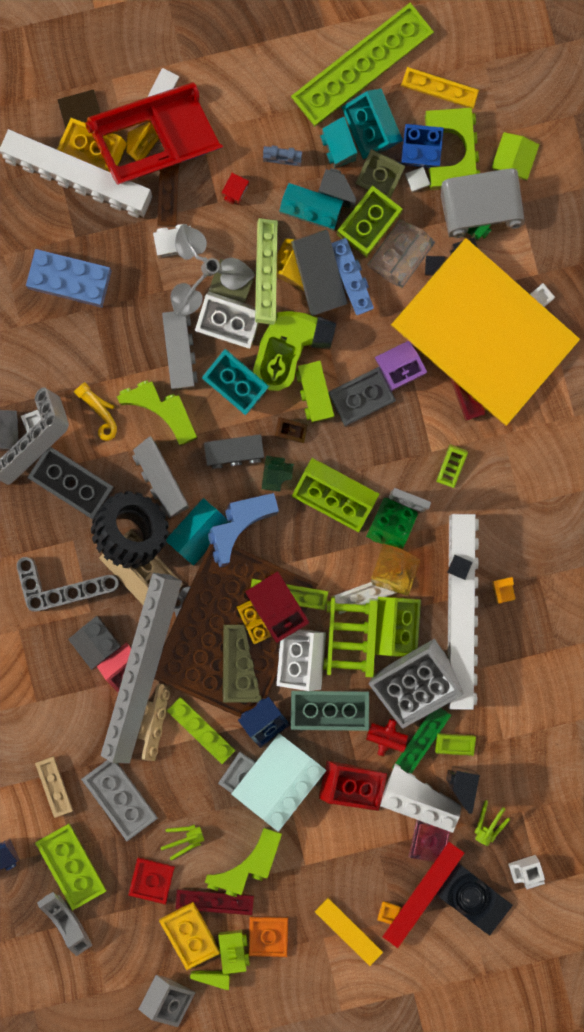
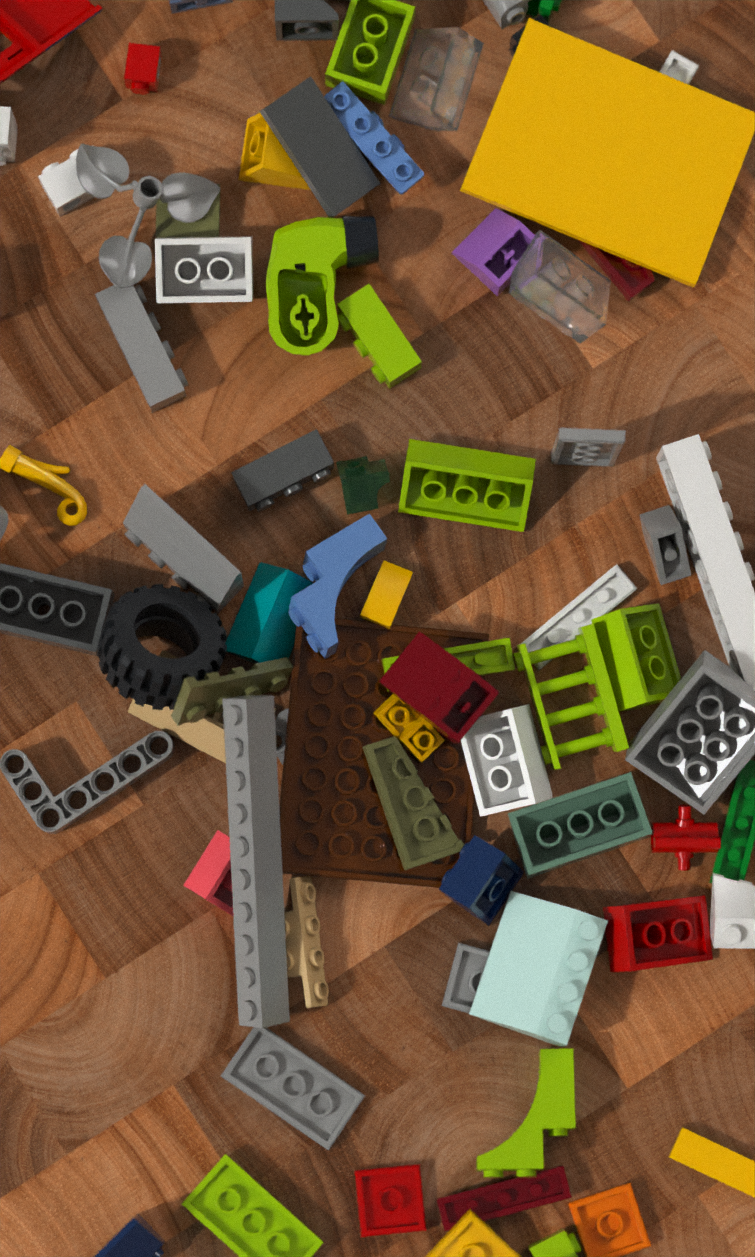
camera: 20 degrees left, 5 degrees down
tan plate [35,756,73,818] -> none
dark grey slope [68,616,122,670] -> none
lime arch [117,380,198,446] -> none
reddish brown plate [157,149,179,227] -> none
lime plant [161,825,204,860] -> none
lime plate [167,697,235,764] -> none
teal slope [202,349,269,415] -> none
yellowish green plate [255,218,278,325] -> none
reddish brown slope [275,417,308,443] -> none
teal slope [279,183,343,231] -> none
dark grey tile [328,367,396,426] -> none
green bracket [366,498,418,553] -> none
clear yellow slope [371,543,421,596] -> none
black tile [425,256,445,276] -> none
lime slope [436,444,468,488] -> none
black tile [447,555,473,580] -> none
none -> olive wing [171,657,293,726]
none -> yellow slope [360,560,413,629]
none -> clear slope [509,230,611,344]
none -> light grey slope [639,505,691,585]

